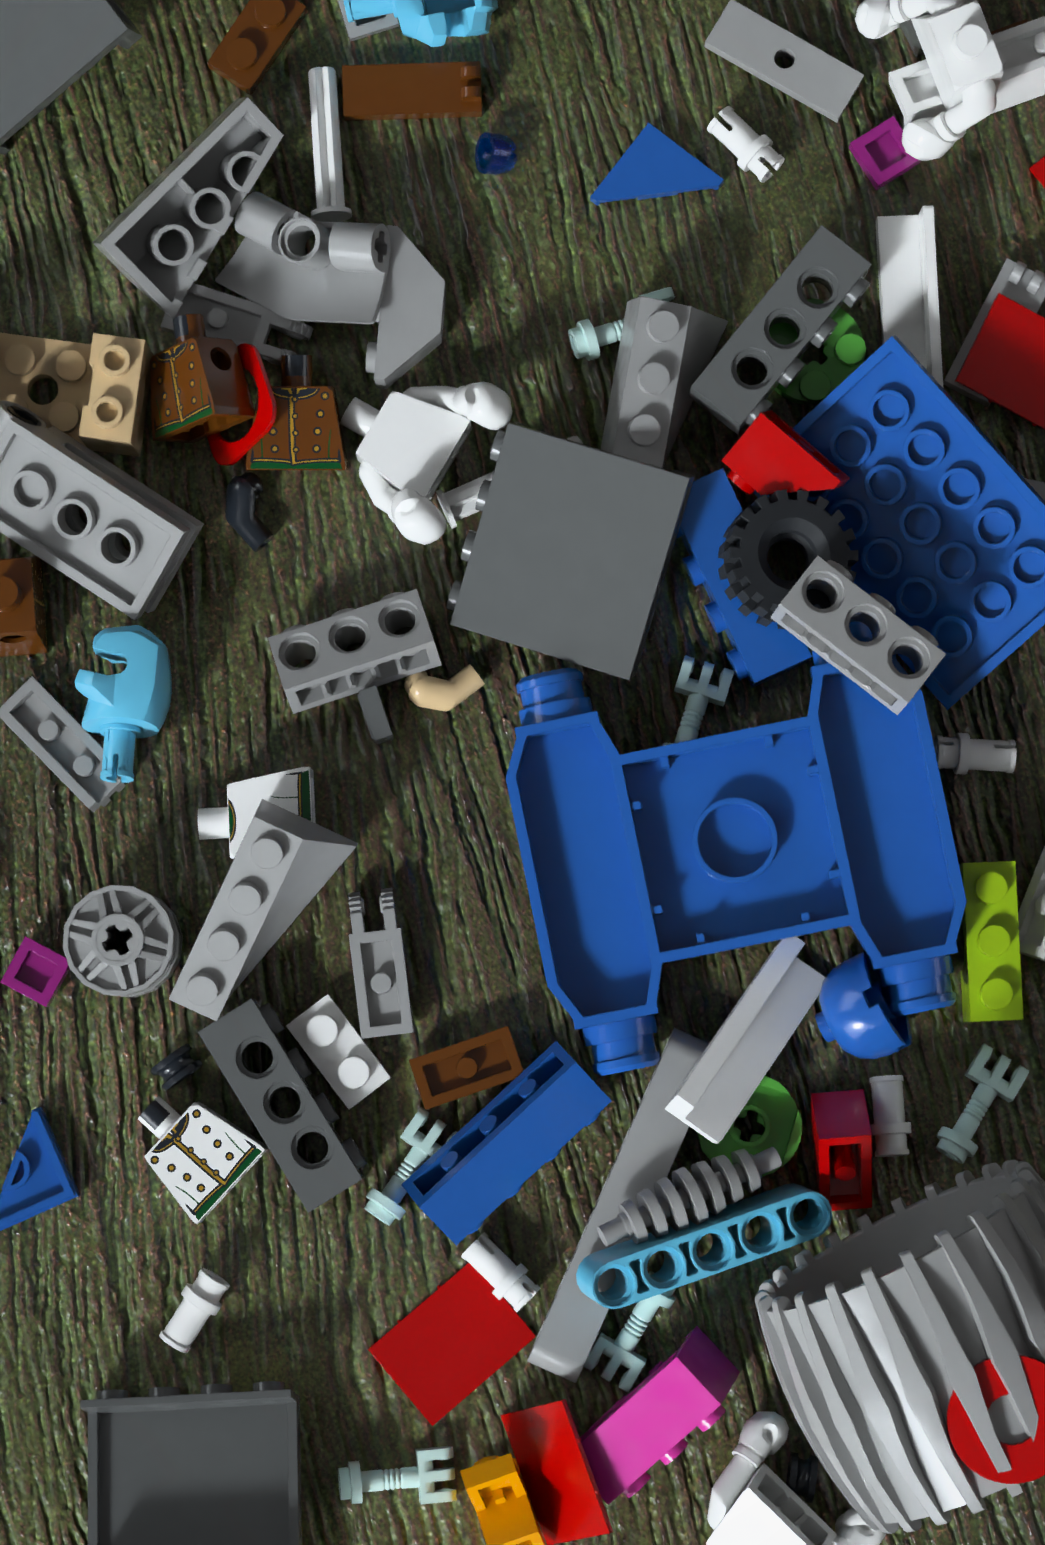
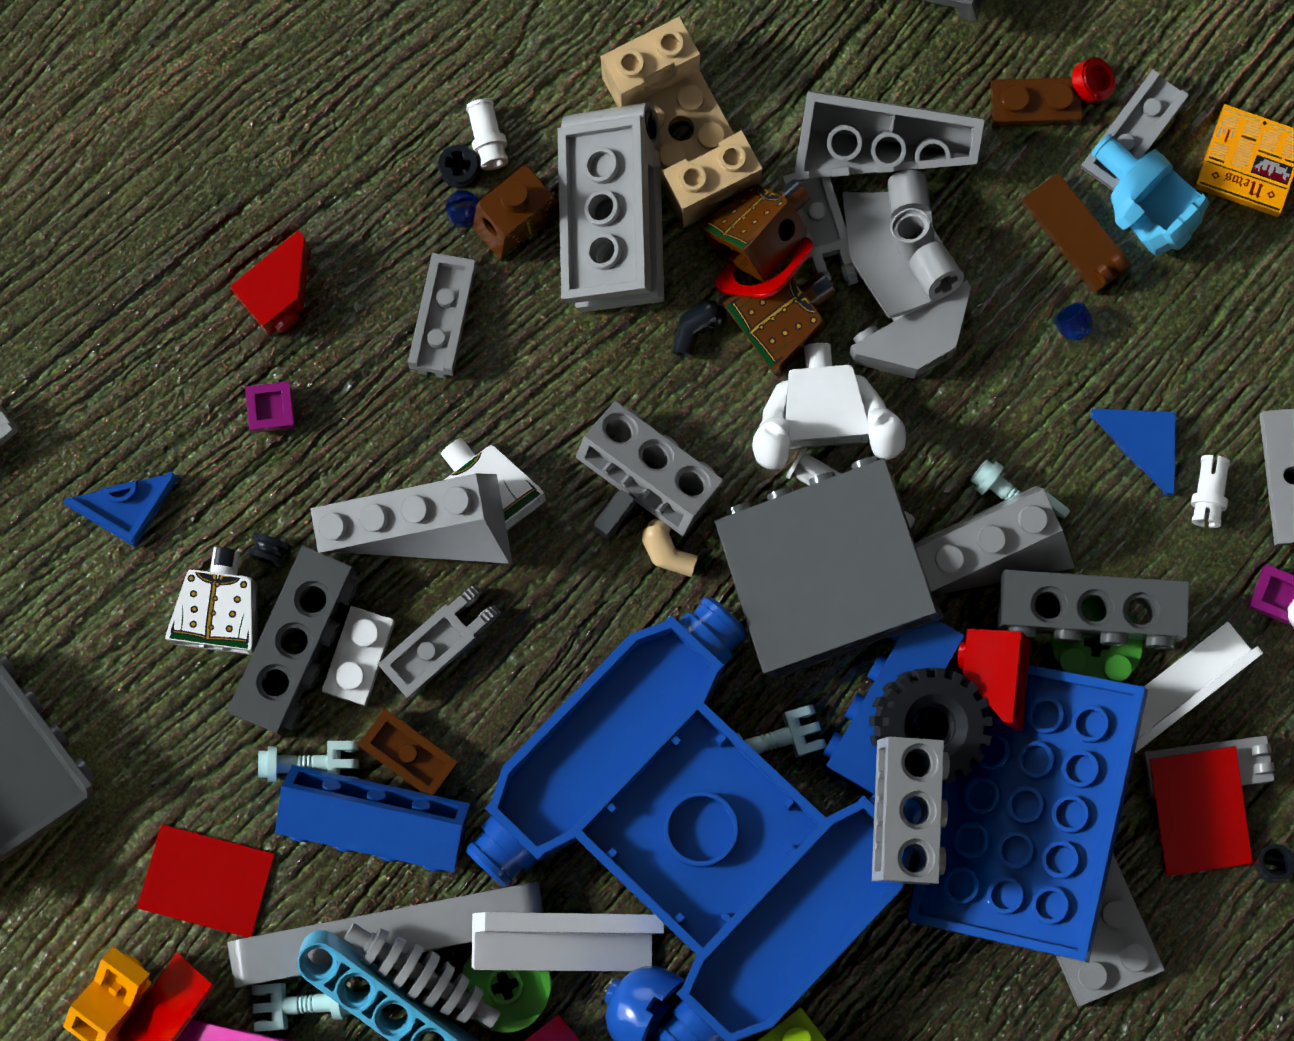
camera: 55 degrees right, 5 degrees down
light grey wheel [63,885,183,997] -> none
medium azure piece [74,625,172,783] -> none
white pin [159,1268,230,1353] -> none
white axle [308,66,352,222] -> none
light aqua hinge [338,1446,457,1505] -> none
white pin [461,1232,541,1312] -> none
white pin [934,733,1017,775] -> none

